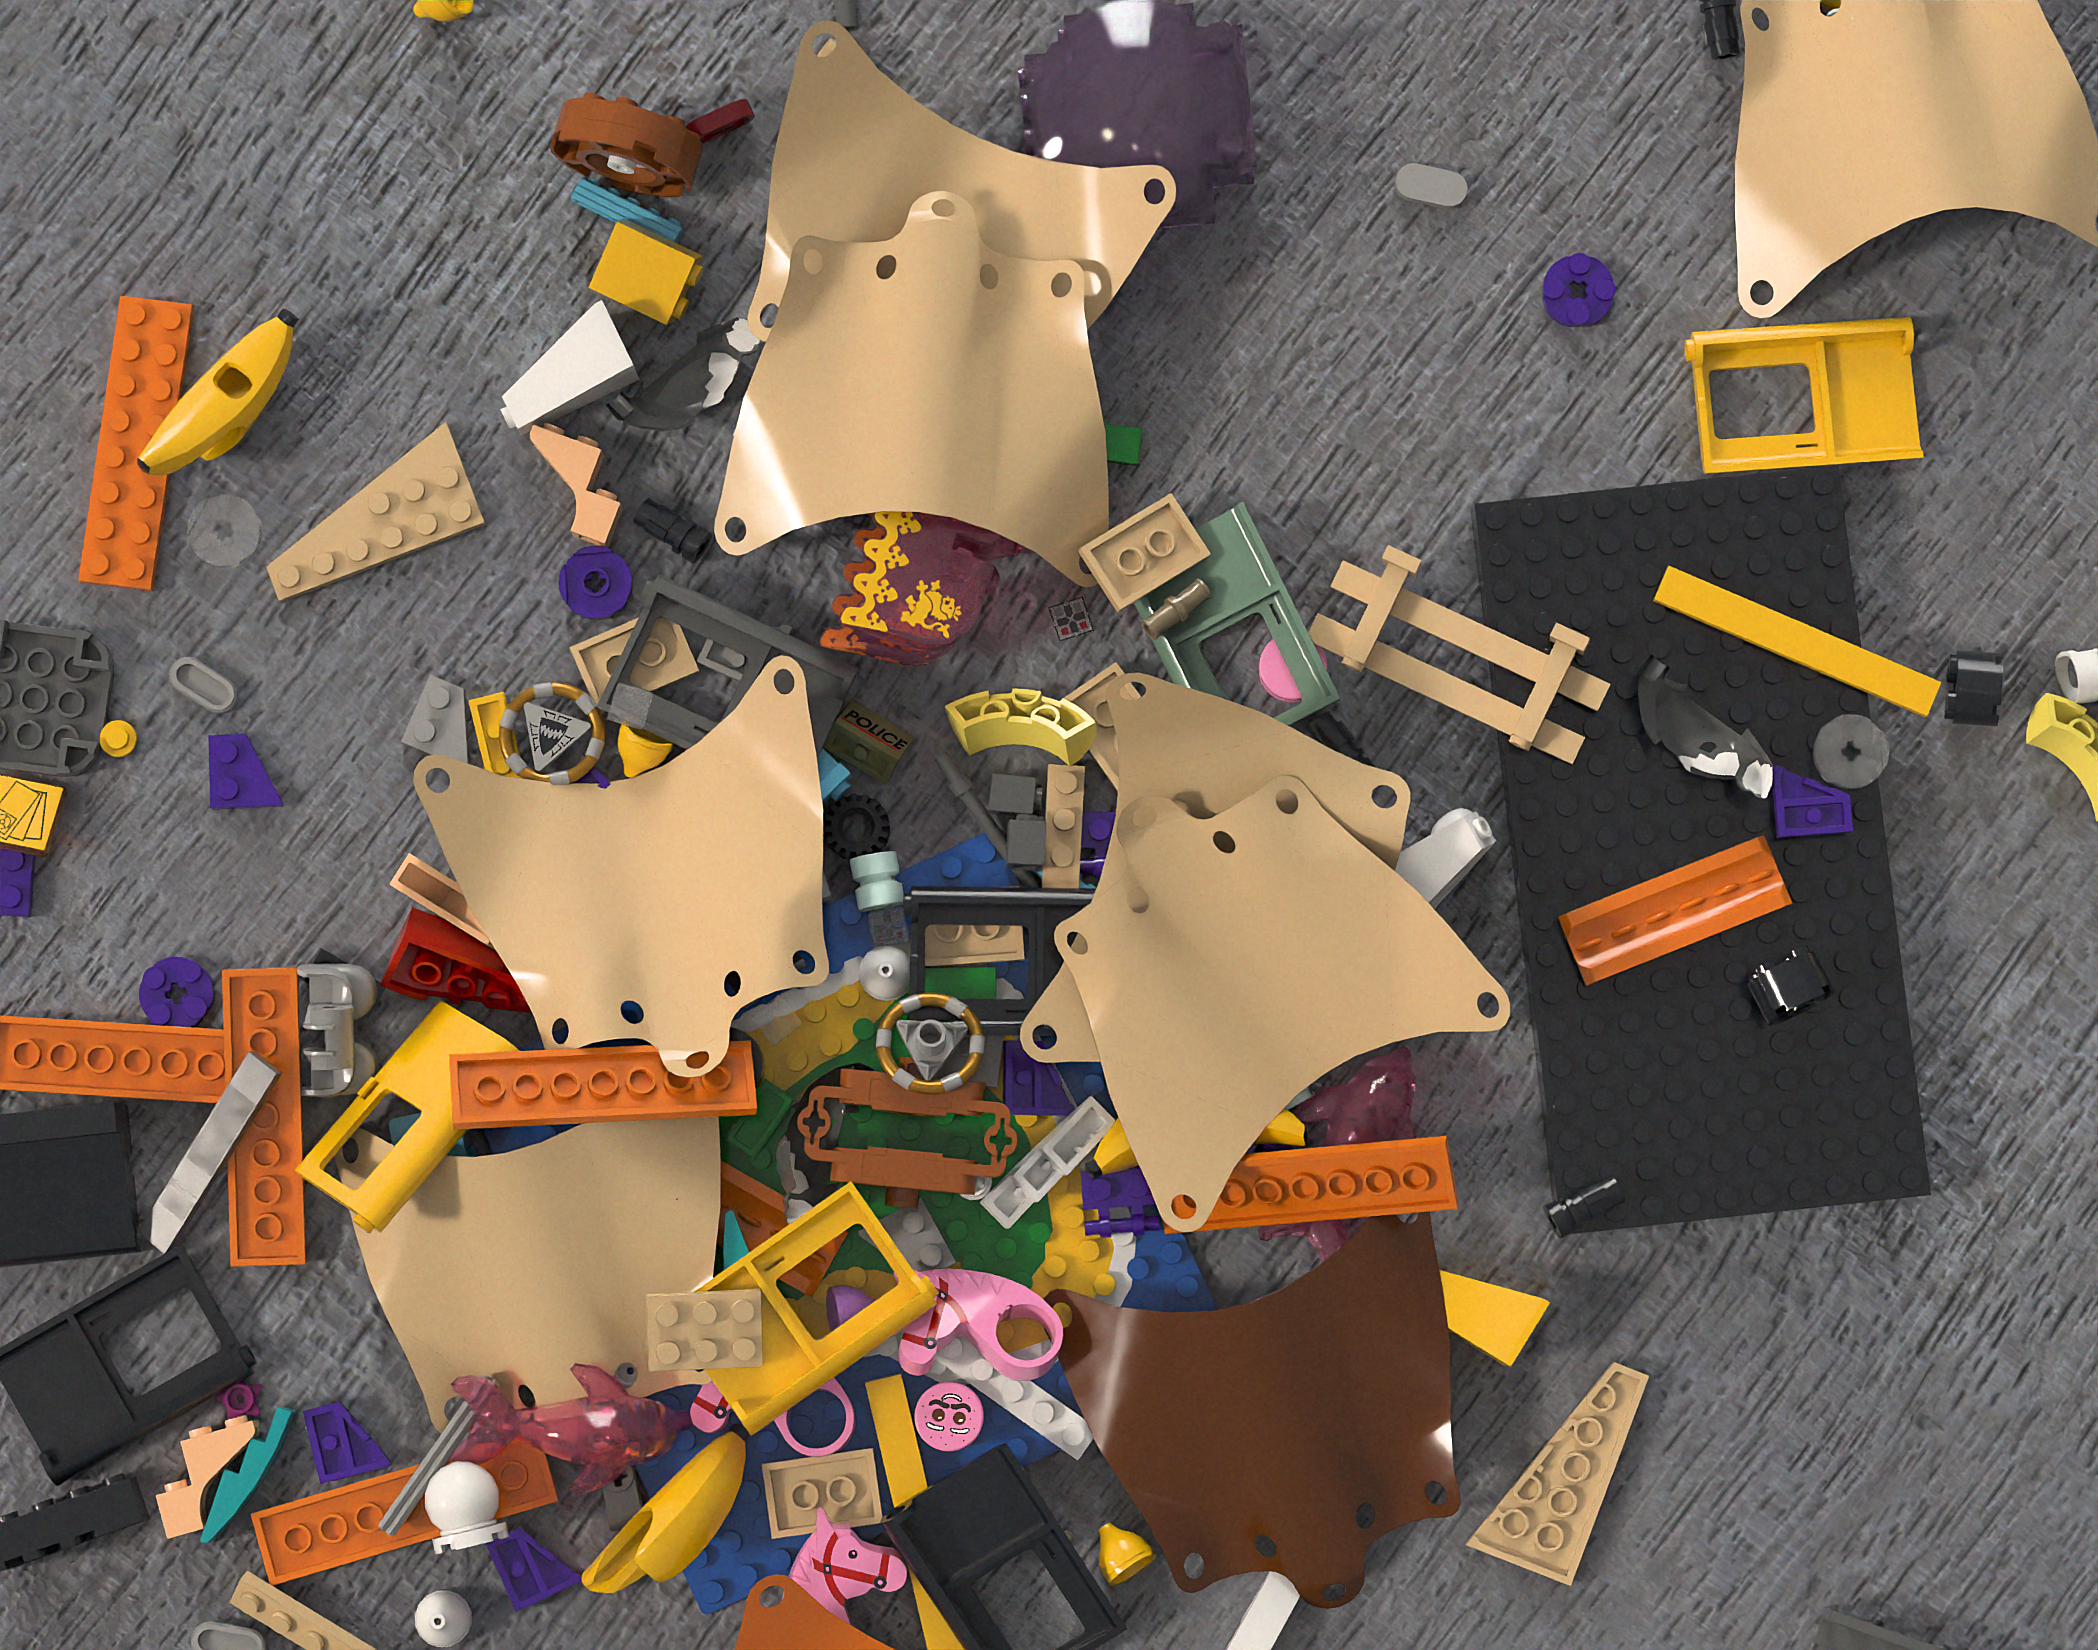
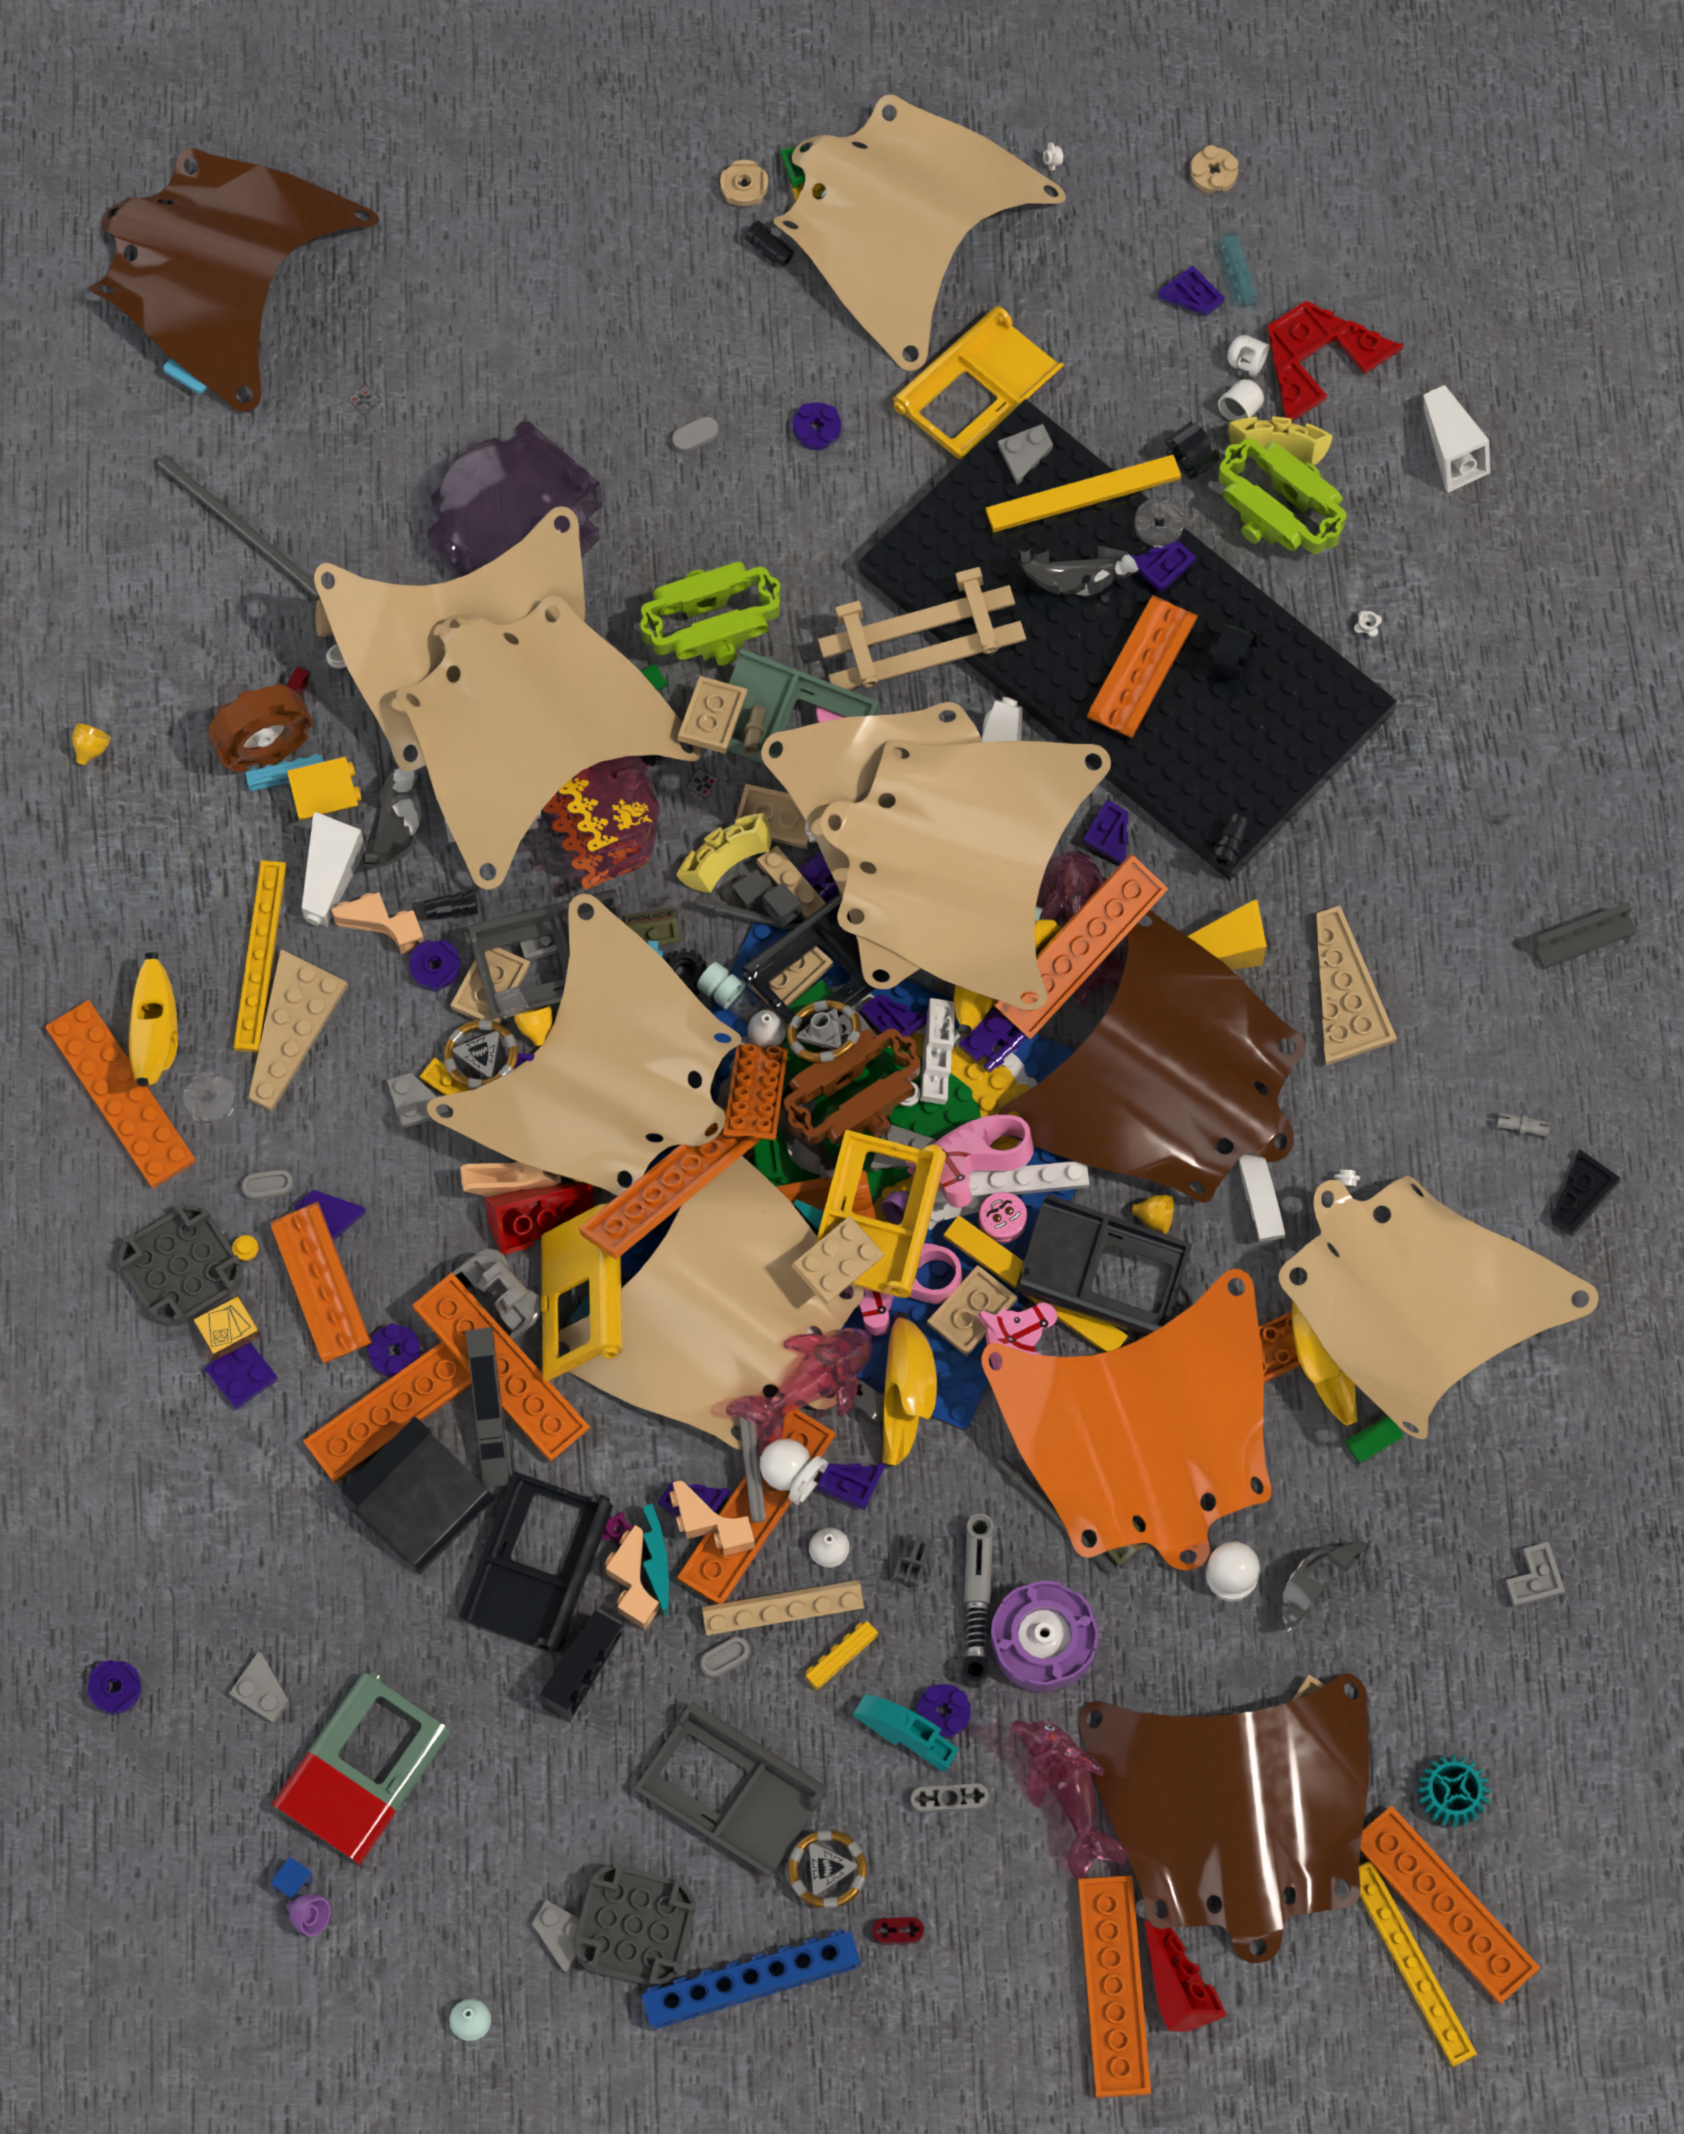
camera: 40 degrees left, 15 degrees down
none -> yellow tile [233,860,287,1053]
none -> orange plate [270,1202,372,1364]
none -> lime piece [640,562,781,666]
none -> light nougat arch [669,1481,755,1556]
none -> orange plate [723,1044,788,1141]
none -> light grey wing [998,424,1053,484]
none -> dark purple wing [1081,799,1129,865]
none -> lime piece [1218,438,1347,554]
none -> white plate [1354,611,1382,637]

